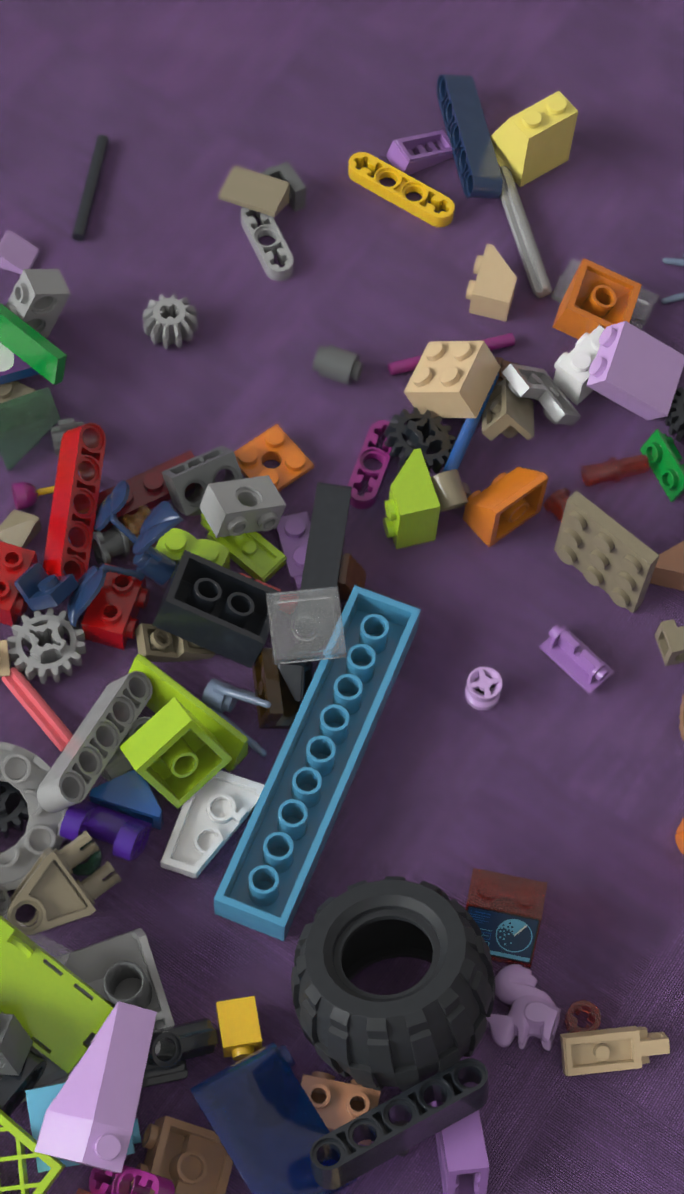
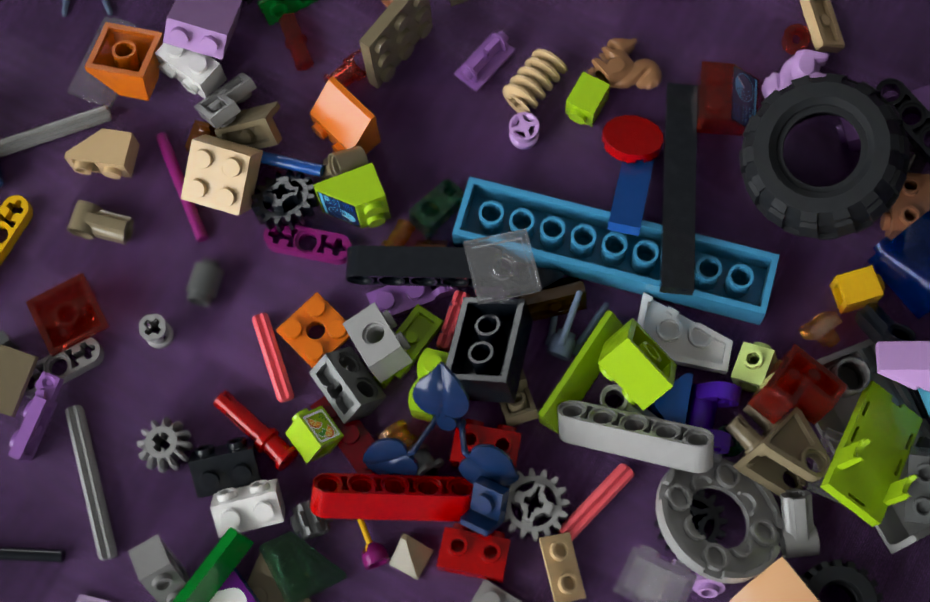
camera: 85 degrees left, 10 degrees up
none -> medium lavender hinge [8,371,64,461]
none -> clear red slope [26,272,110,357]
none -> light grey axle [65,405,118,561]
none -> dark tan piece [67,200,134,245]
none -> light grey bush [139,313,174,349]
none -> black bracket [188,437,262,498]
none -> white brick [210,478,285,538]
none -> red pin [213,390,299,471]
none -> coral axle [252,313,295,403]
none -> lime brick [285,406,344,464]
none -> clear orange pin [381,219,416,246]
none -> clear green leg [409,178,464,240]
none -> tan piece [502,49,567,113]
none -> lime brick [565,72,610,127]
none -> medium nougat animal [588,38,662,90]
none -> red tile [601,115,664,163]
none -> blue tile [607,159,654,236]
none -> black tile [659,82,698,296]
none -> yellowish green brick [731,341,778,396]
none -> clear red brick [748,344,848,425]
none -> clear orange tile [798,311,842,348]

